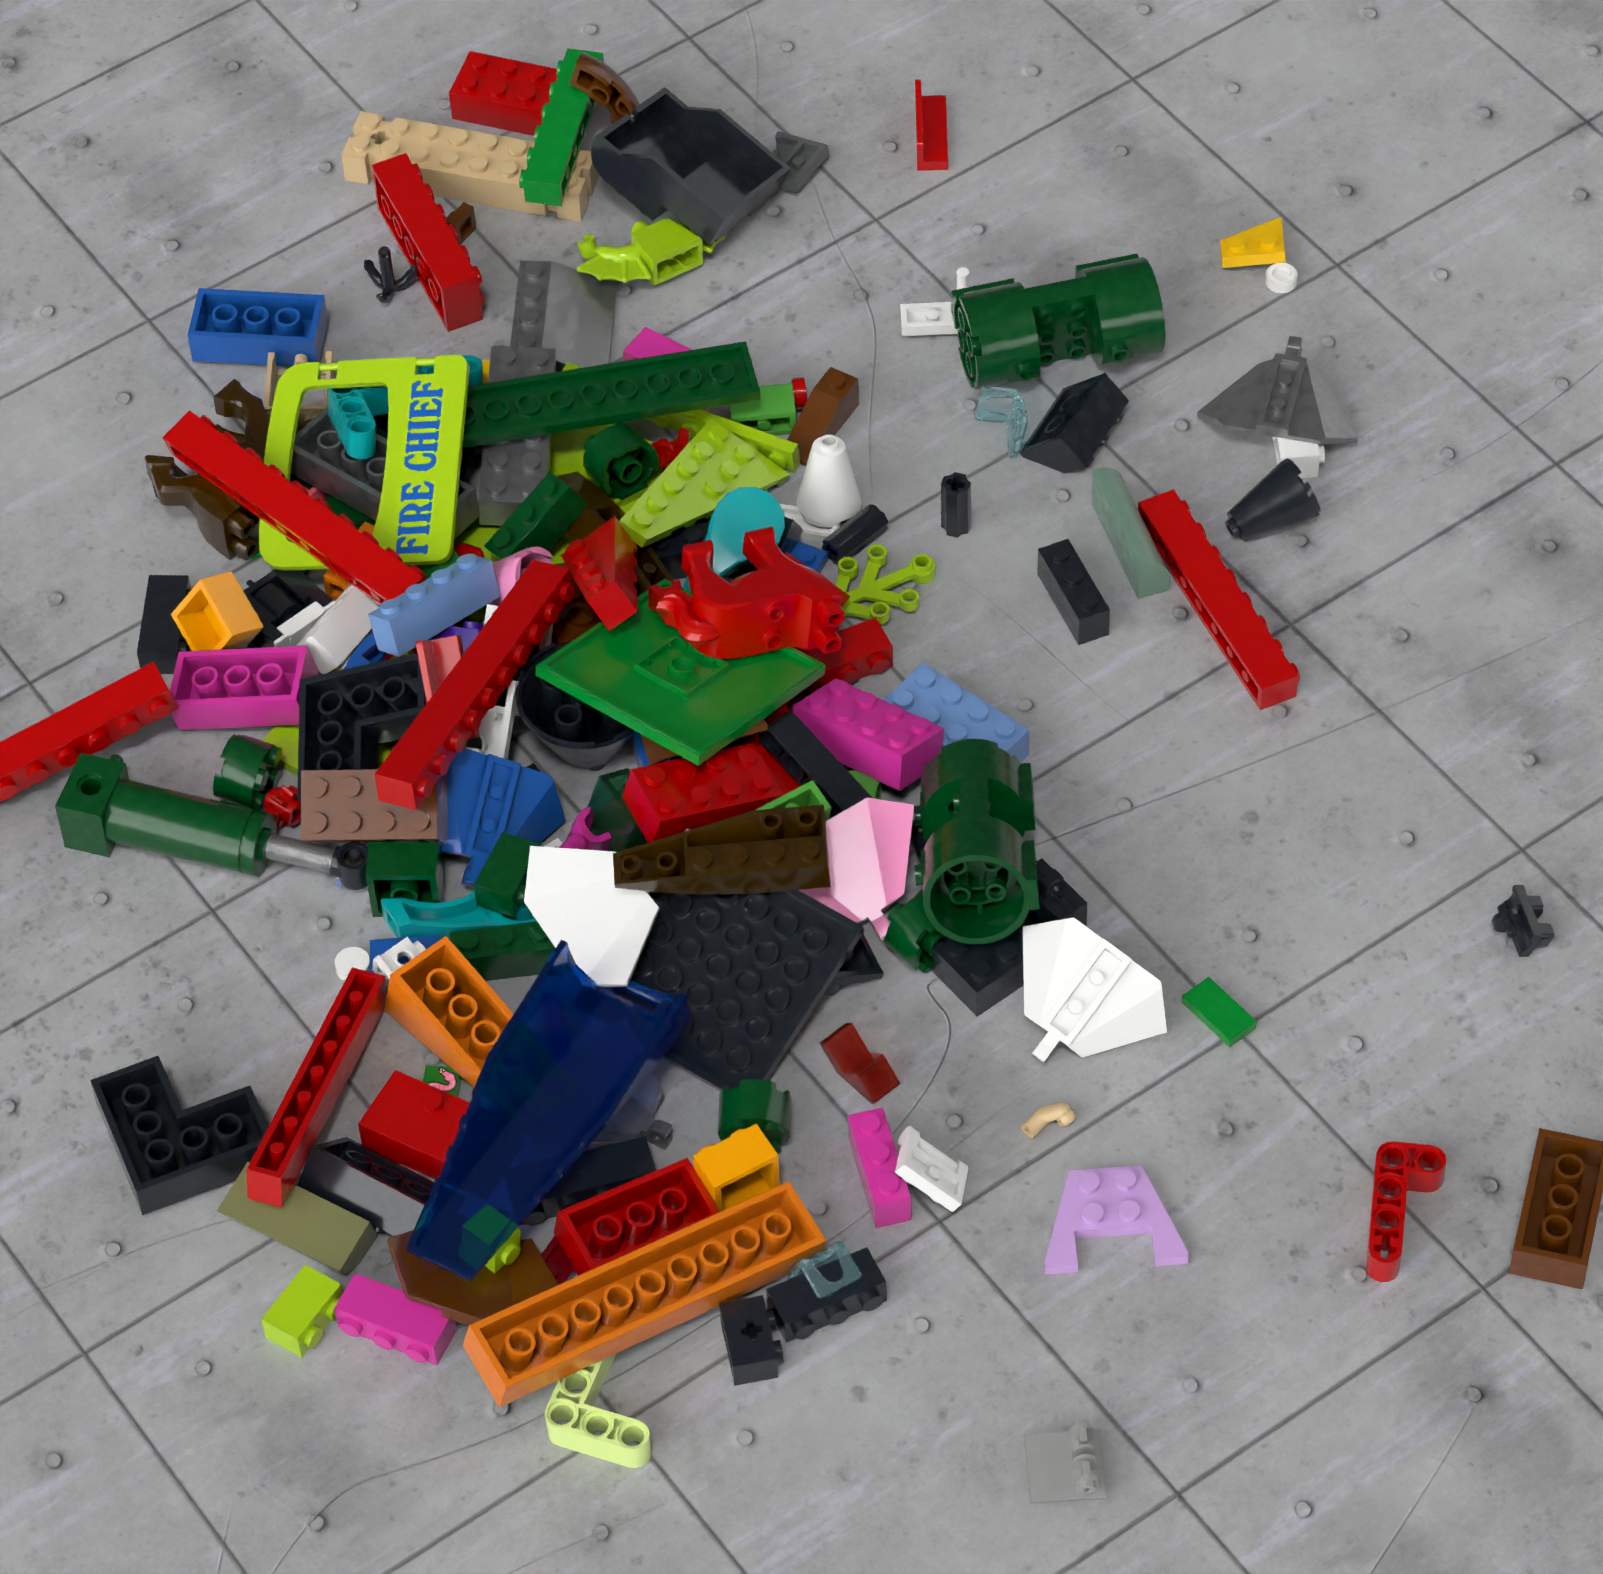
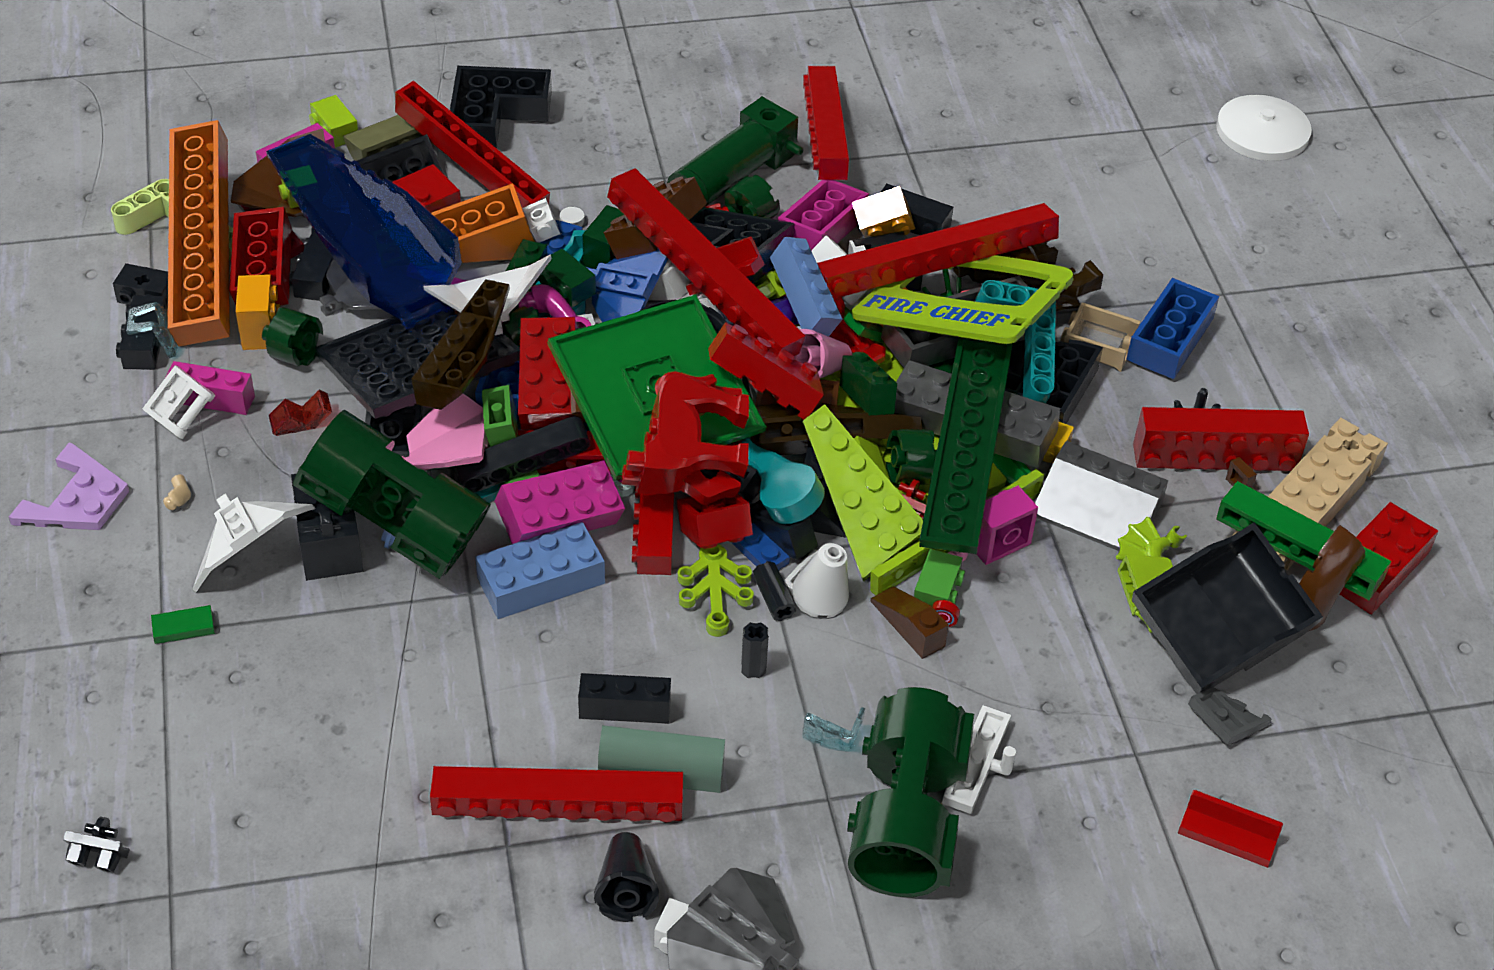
camera: 110 degrees right, 5 degrees down
black slope [1020,373,1129,473] -> none

